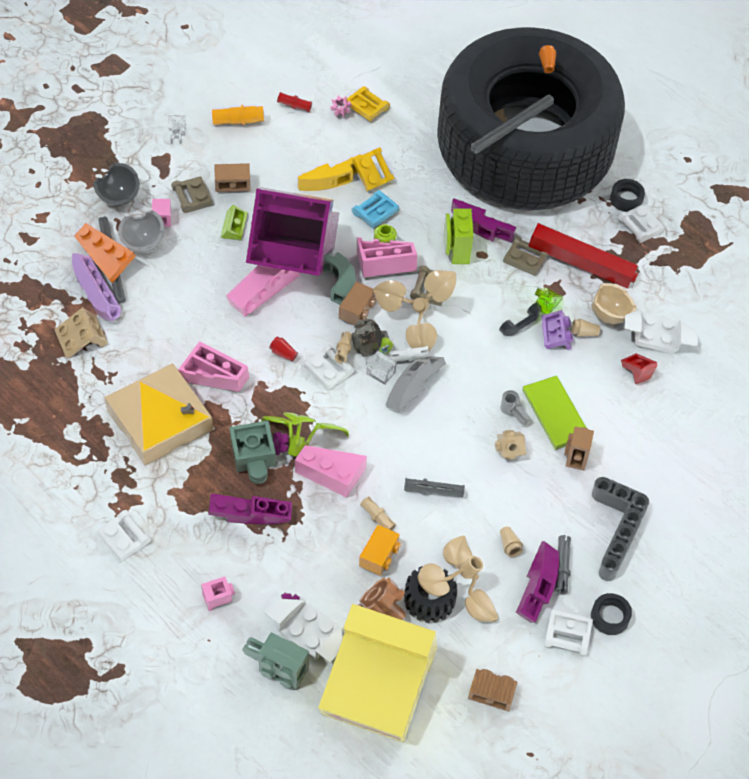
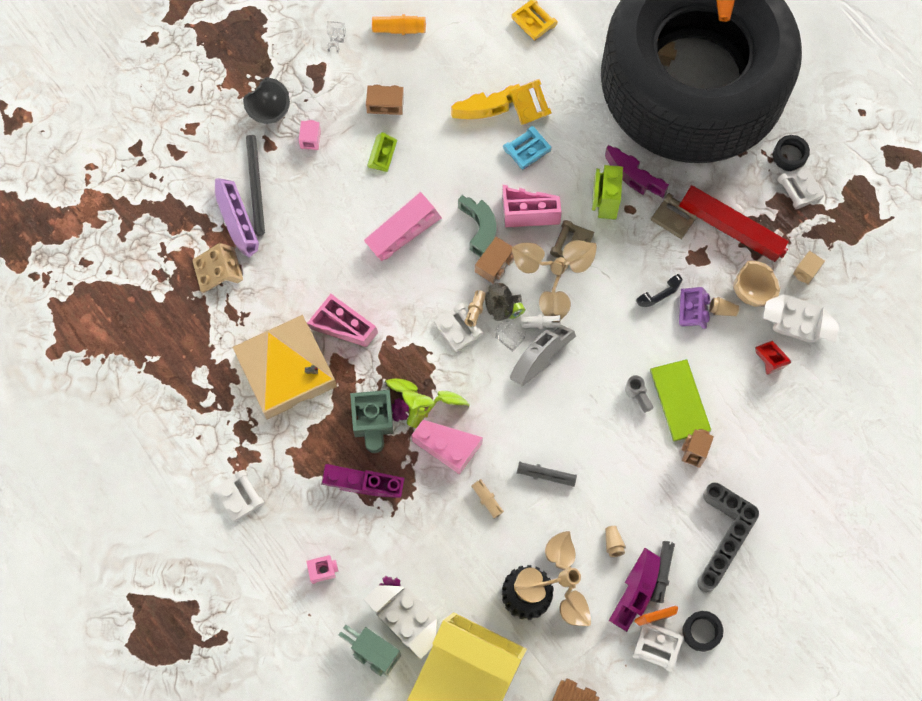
camera: 10 degrees right, 15 degrees up
orange wing [74,223,136,283] -> none
light grey cylinder [118,210,164,253] -> none
dark tan plate [171,176,213,213] -> none
magenta piece [246,187,340,276] -> none
red cone [269,336,298,362] -> none
red pin [277,92,312,112] -> none
bright pink gear [330,95,352,117] -> none
nougat piece [358,577,406,620] -> none
light orange brick [359,525,401,576] -> none
lime head [373,224,397,243] -> none
dark grey axle [471,95,554,154] -> none
tan brick [495,430,526,459] -> none
clear neon green slope [535,288,564,314] -> none
none -> orange tile [634,606,678,626]
none -> tan brick [793,250,825,285]

